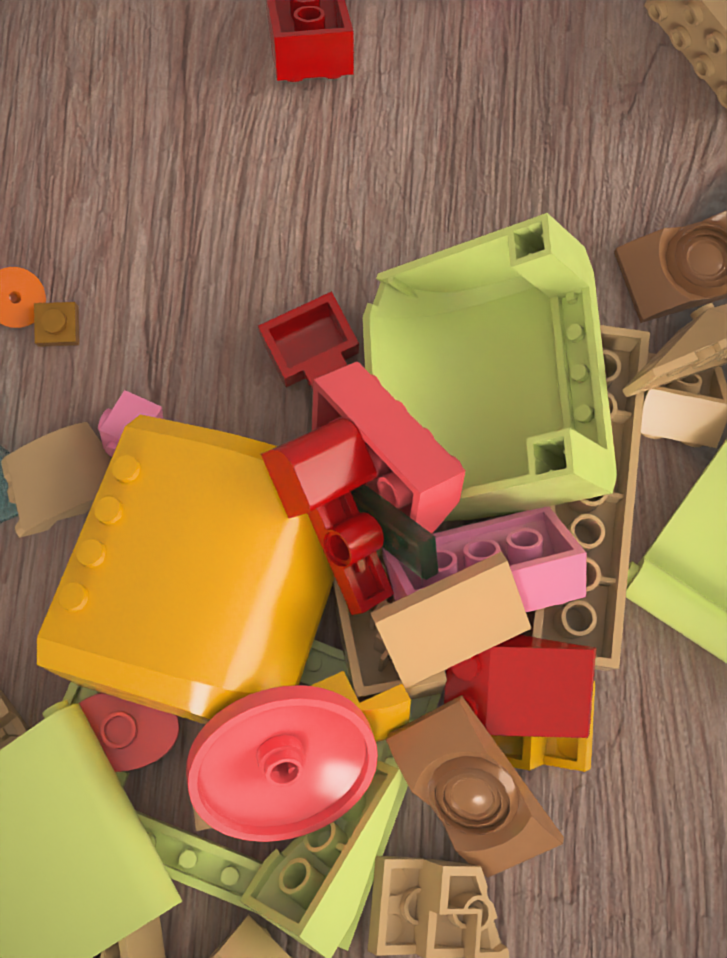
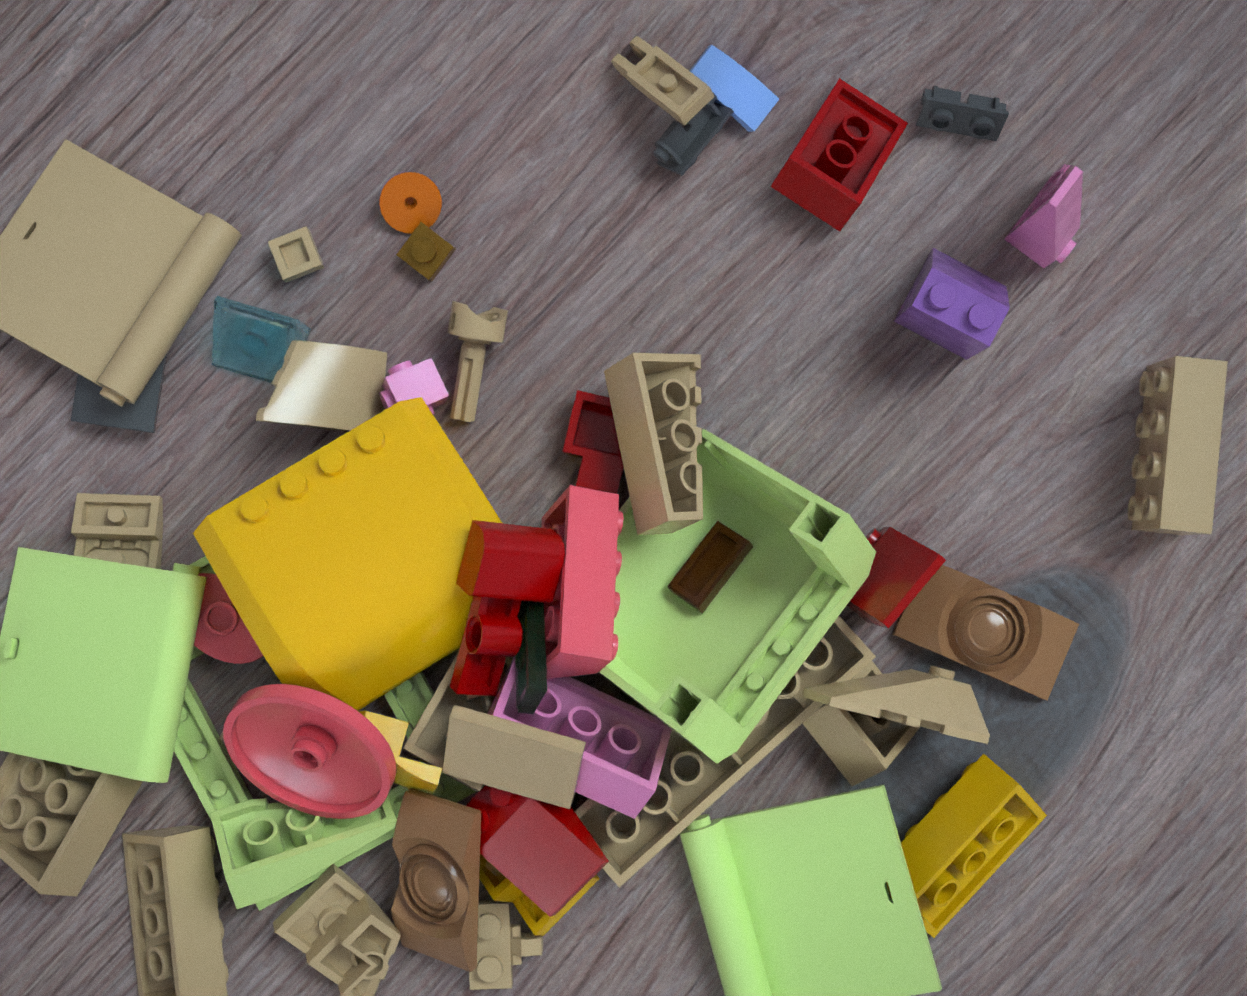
camera: 45 degrees right, 10 degrees up
none -> tan piece [447,301,508,422]
none -> tan hinge [469,900,543,990]
none -> tan wedge [604,353,703,535]
none -> tan hinge [611,36,714,126]
none -> dark grey hinge [653,93,734,176]
none -> reddish brown tile [667,521,753,613]
none -> light blue slope [690,45,779,132]
none -> red slope [847,527,946,628]
none -> medium lavender slope [894,248,1010,360]

